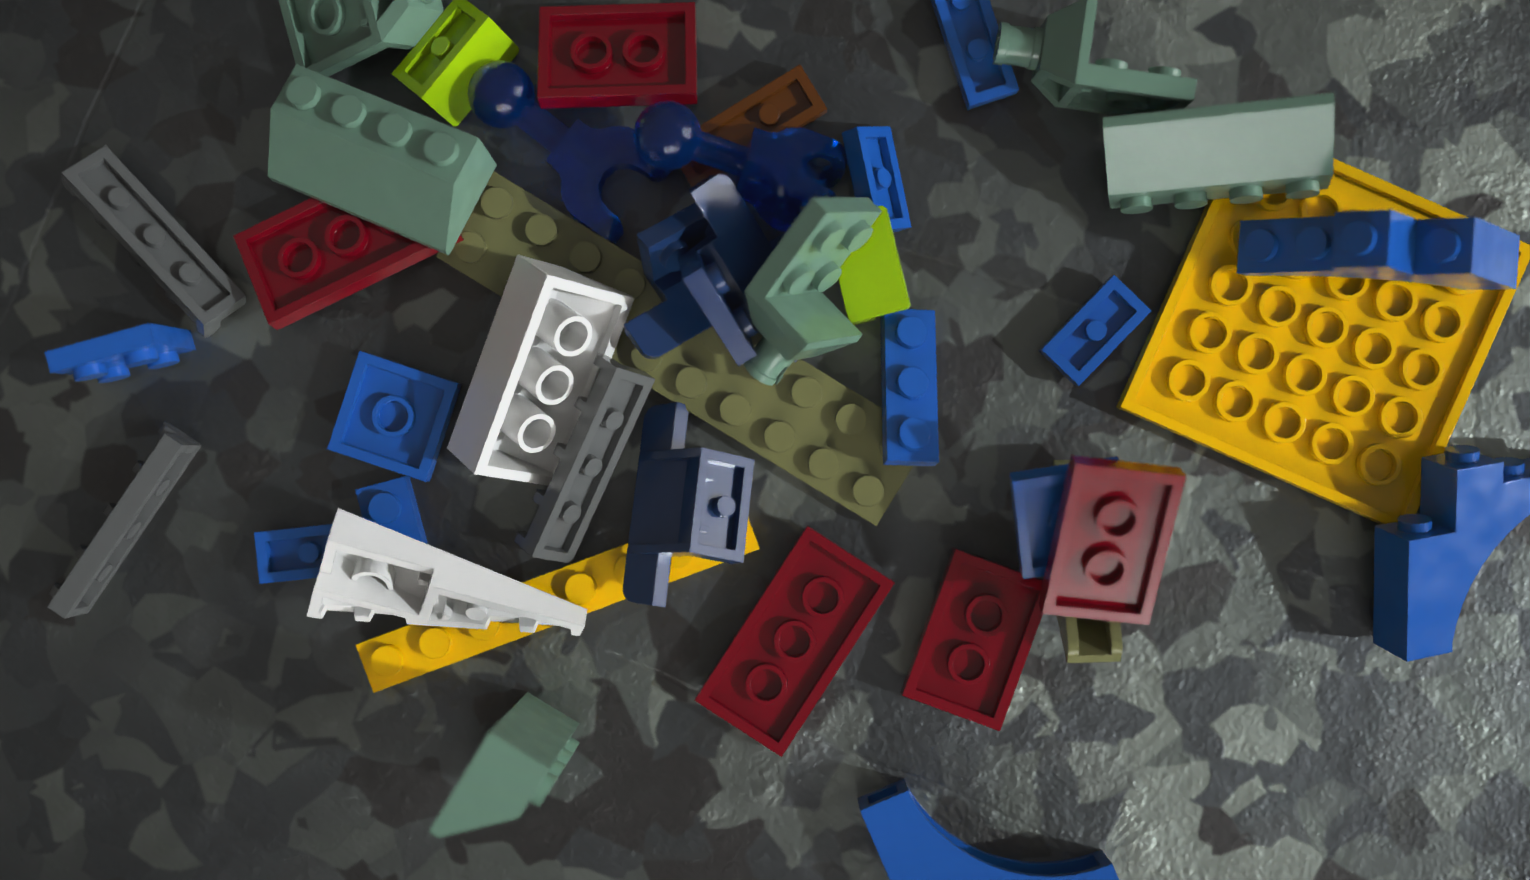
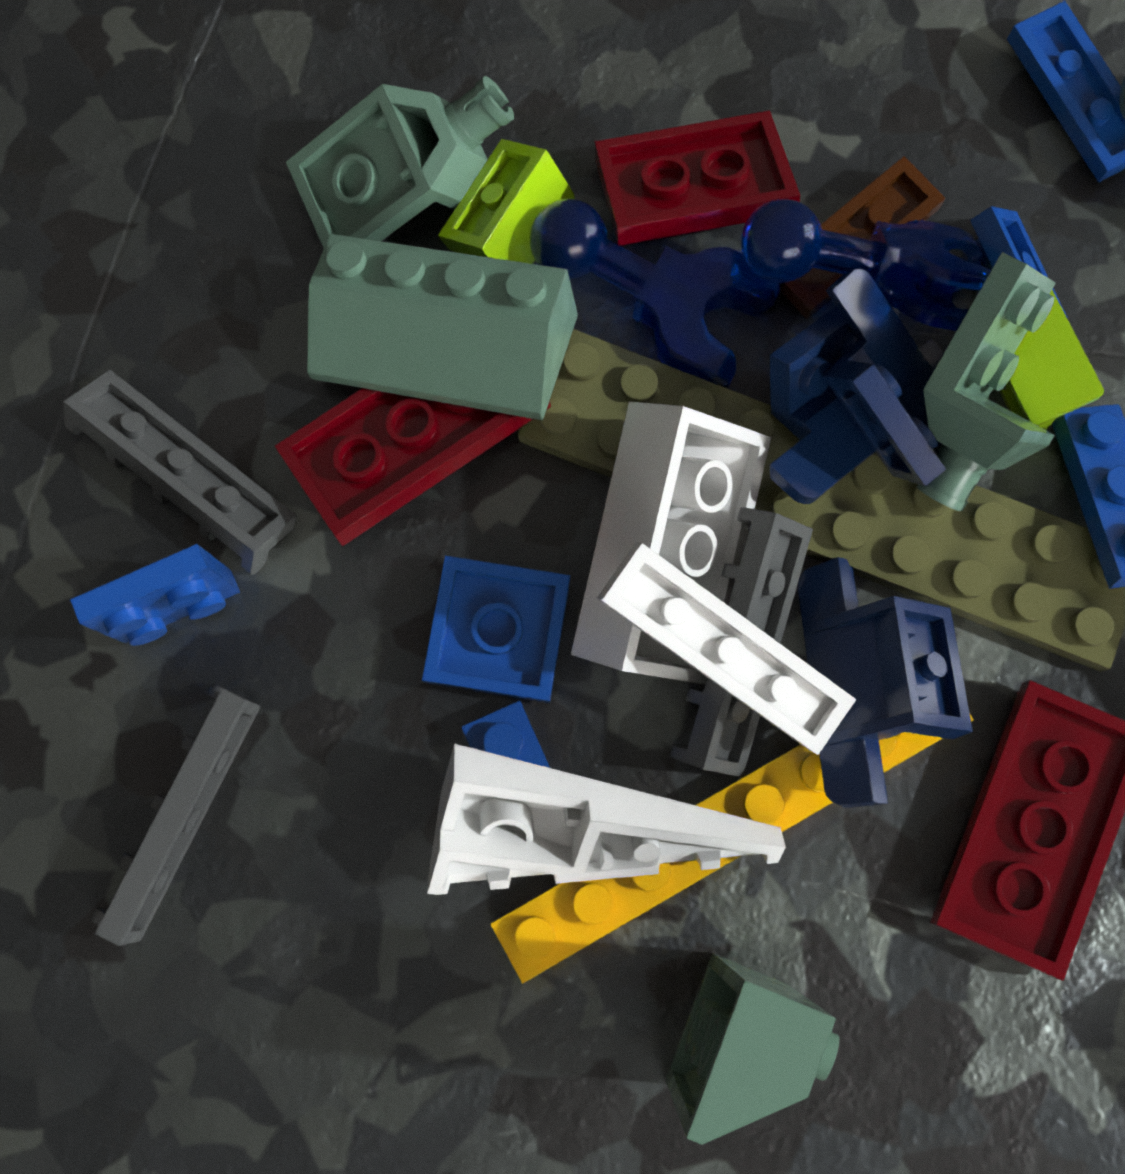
camera: 10 degrees left, 10 degrees down
blue plate [254,523,333,584] -> none
none -> white plate [597,542,856,755]

